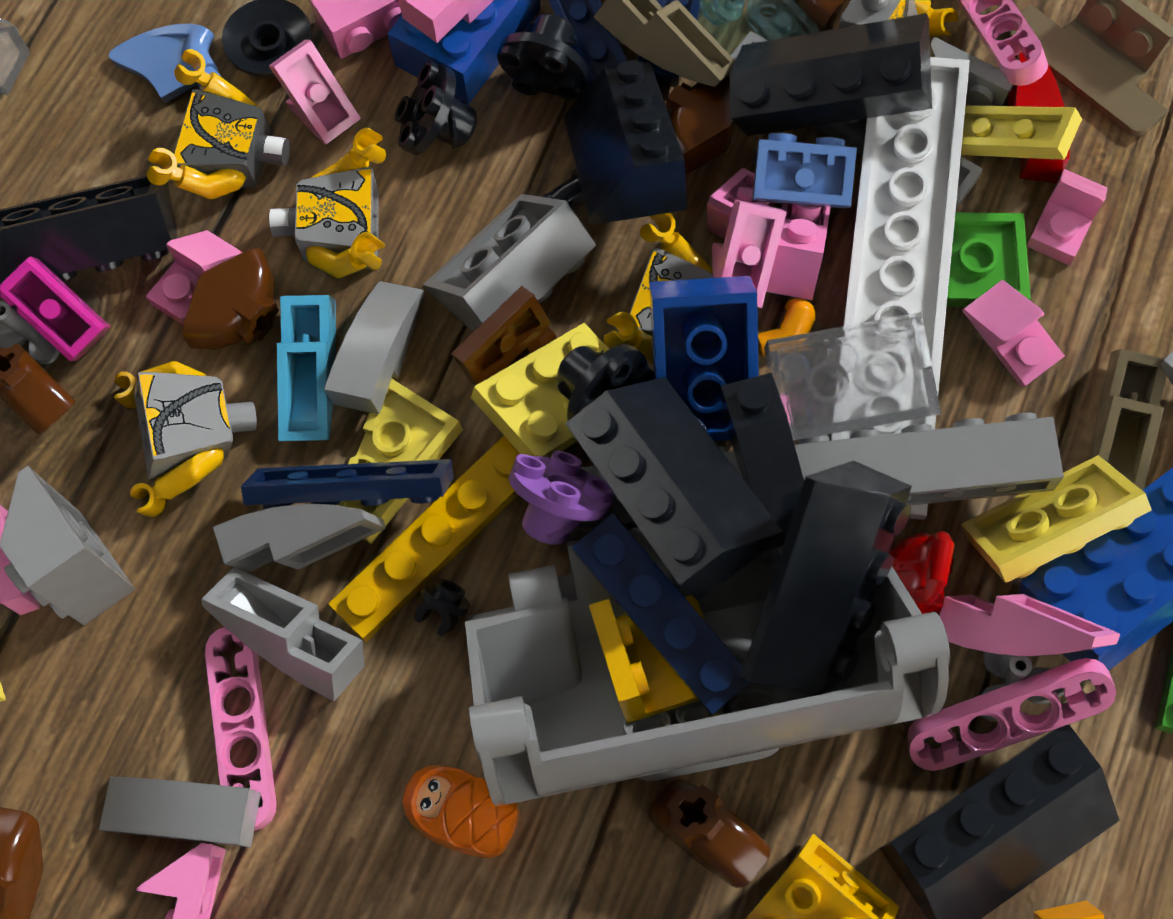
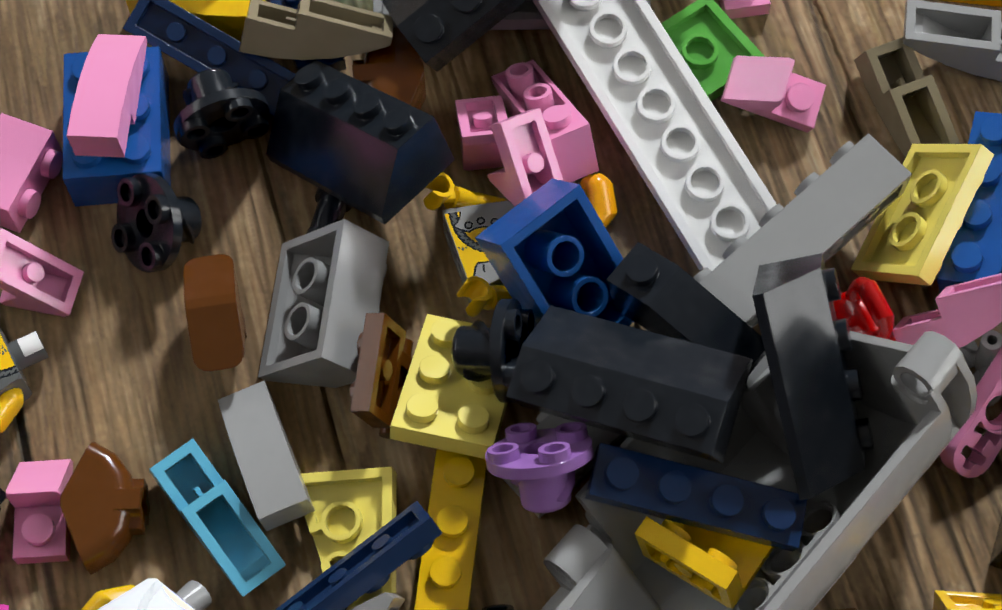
camera: 40 degrees left, 5 degrees down
torso [269,128,386,278] -> none
medium blue bracket [752,133,857,209] -> none
clear slope [764,312,941,441] -> none
none -> reddish brown piece [183,254,247,372]

